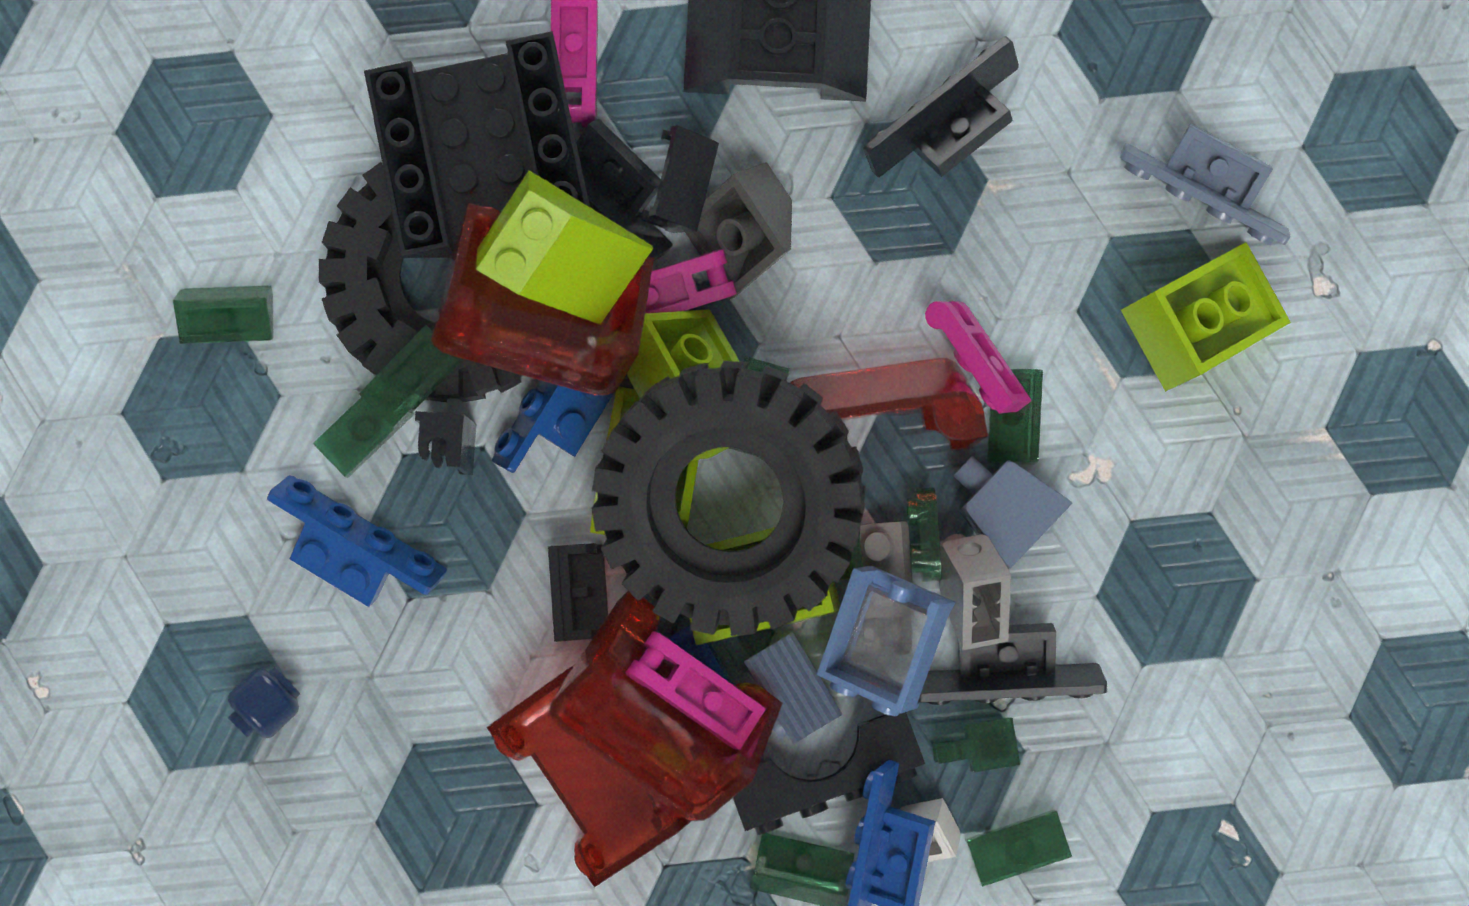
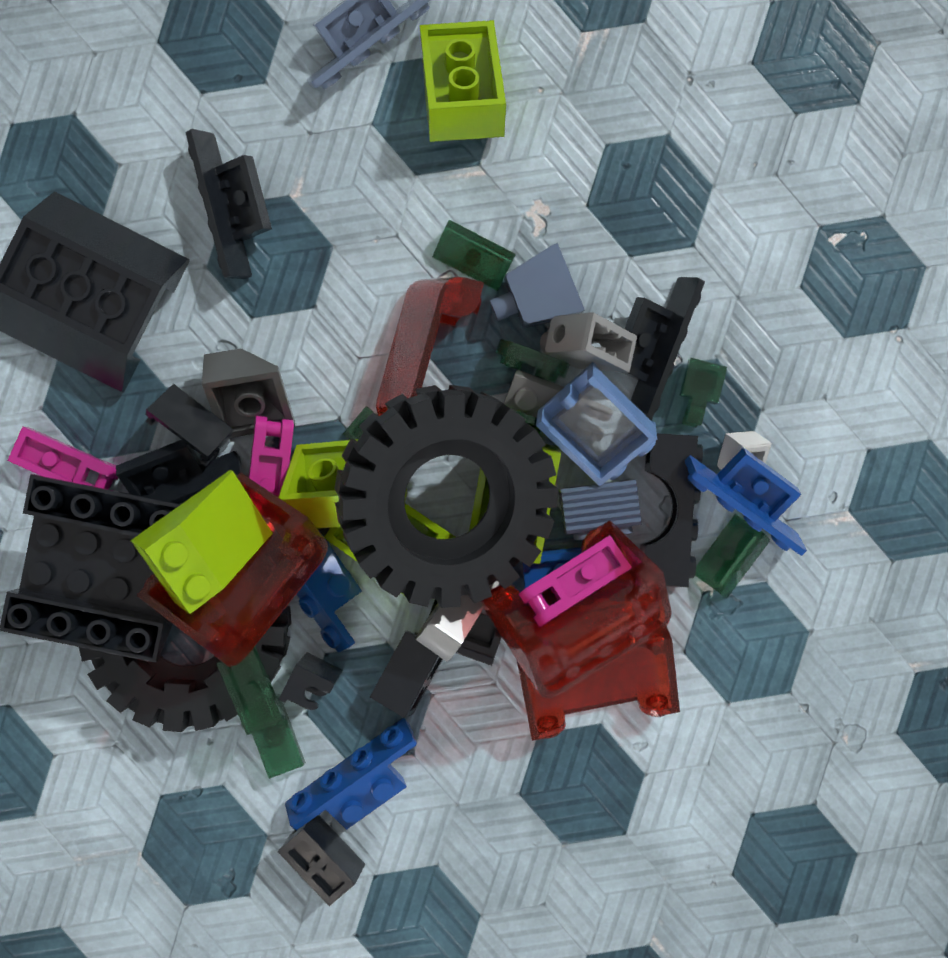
camera: 65 degrees left, 5 degrees up
clear green slope [173,285,274,344] -> none
dark blue head [227,667,300,738] -> none
dark pink plate [925,301,1032,414] -> none
clear green plate [965,810,1072,887] -> none
none -> black hinge [278,815,365,906]
none -> black hinge [370,631,443,718]
none -> light grey beam [415,581,499,662]

